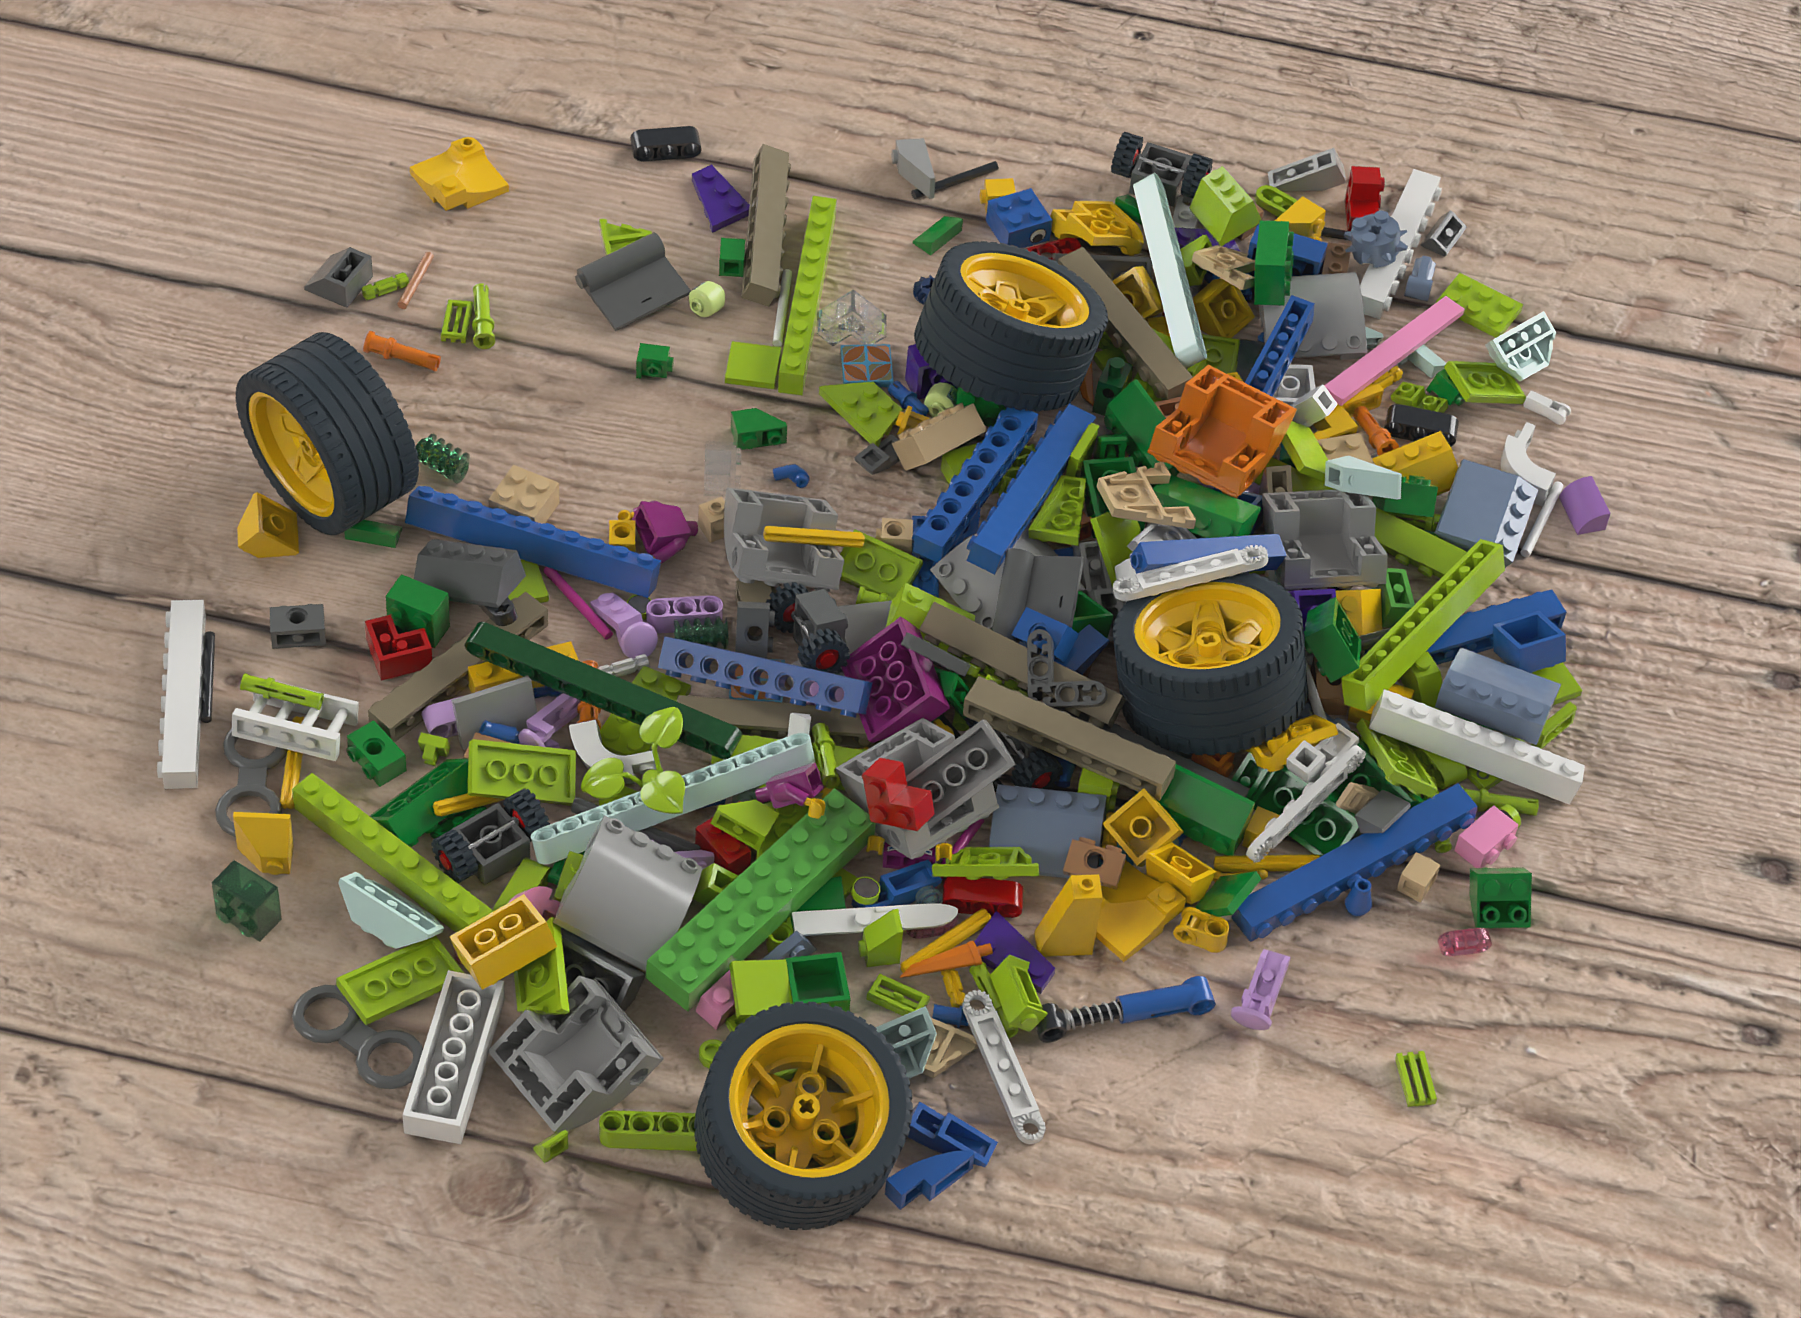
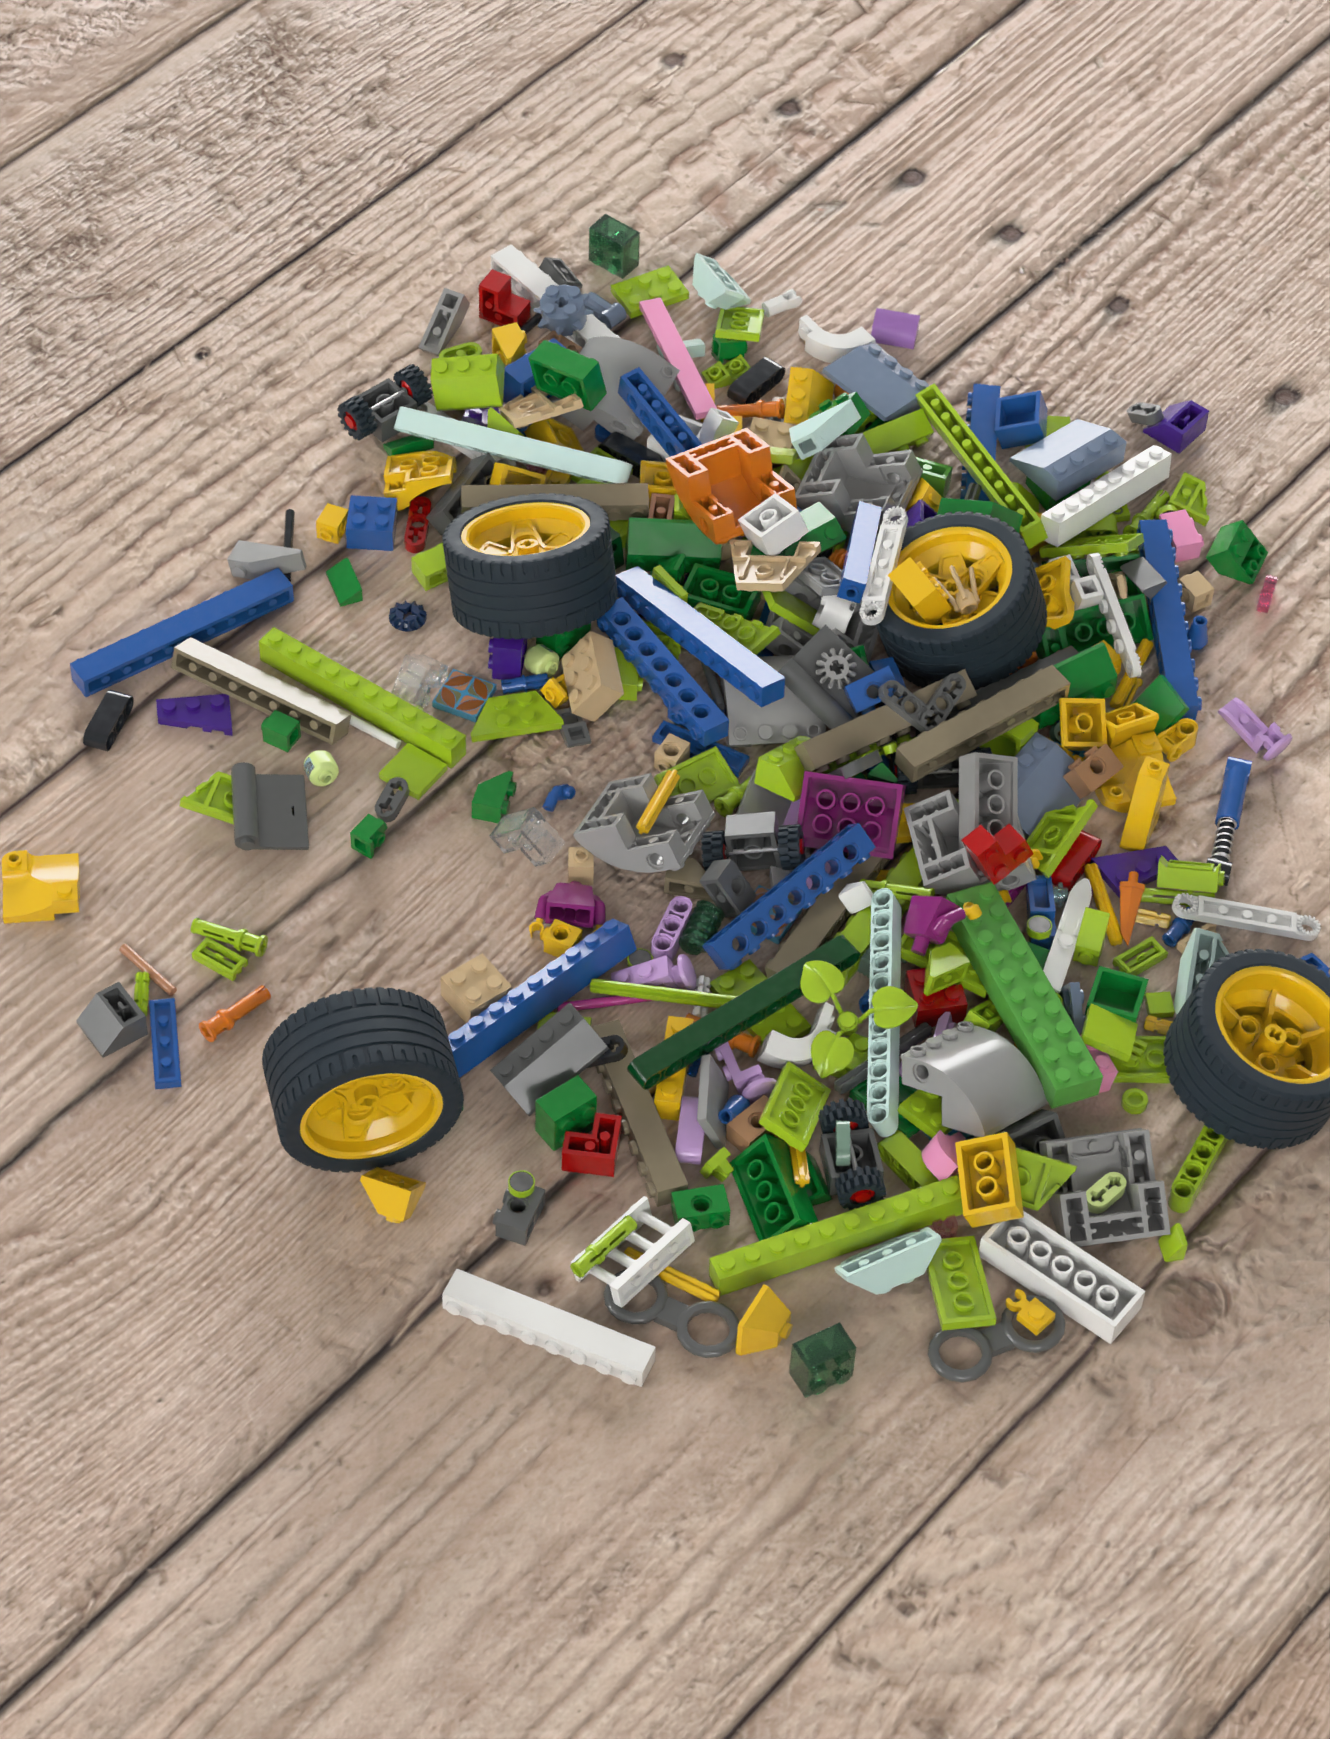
camera: 60 degrees left, 0 degrees up
none -> blue brick [70,568,294,697]
none -> blue tile [149,998,182,1089]
none -> dark grey beam [375,777,410,823]
none -> tile [508,1170,535,1198]
none -> clear green brick [588,214,640,279]
none -> lime axle [590,978,737,1008]
none -> white brick [738,493,809,556]
none -> light grey gear [815,648,857,690]
none -> sand green beam [835,1121,850,1166]
none -> yellow brick [888,557,951,625]
none -> tan plant [934,565,981,615]
none -> yellow plate [1005,1289,1056,1336]
none -> yellowish green beam [1086,1172,1127,1214]
none -> dark grey beam [1127,403,1164,425]
none -> dark purple slope [1143,400,1209,454]
none -> lime wing [1167,472,1209,526]

